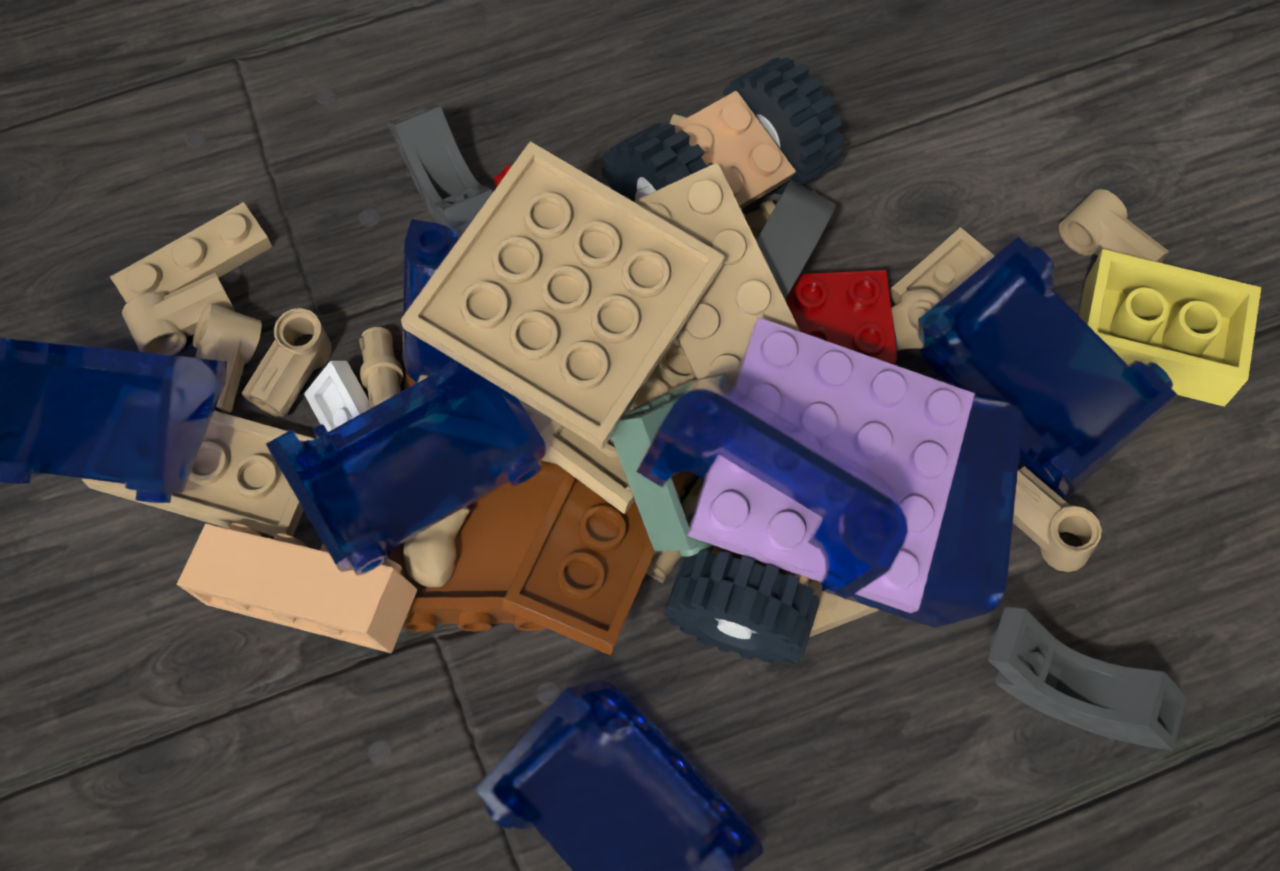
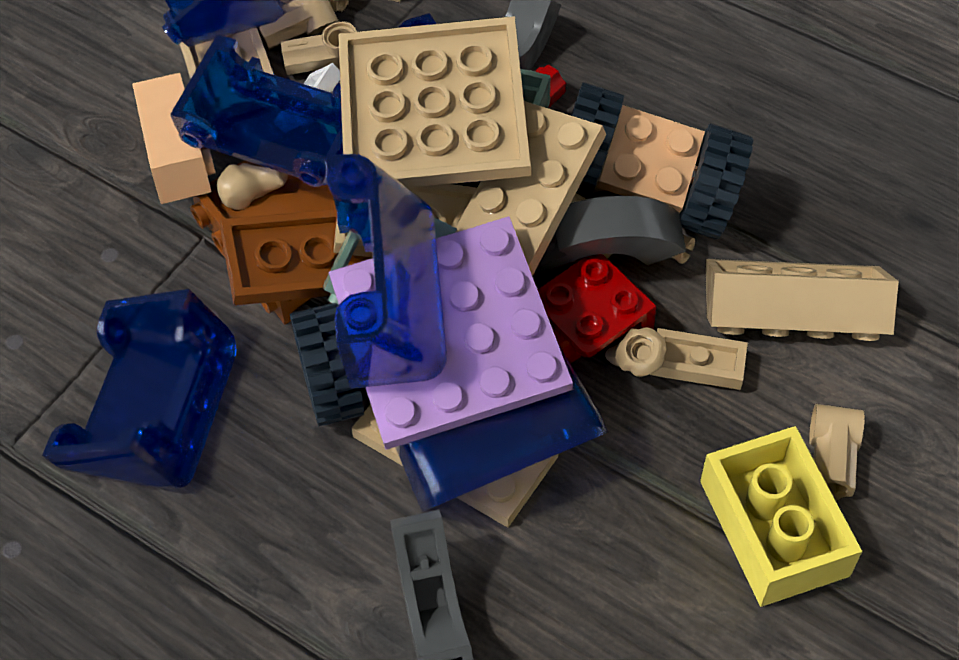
camera: 55 degrees right, 10 degrees down
clear blue windscreen [918,237,1177,500] -> none
tan piece [991,466,1102,572] -> none
none -> tan slope [706,259,899,341]

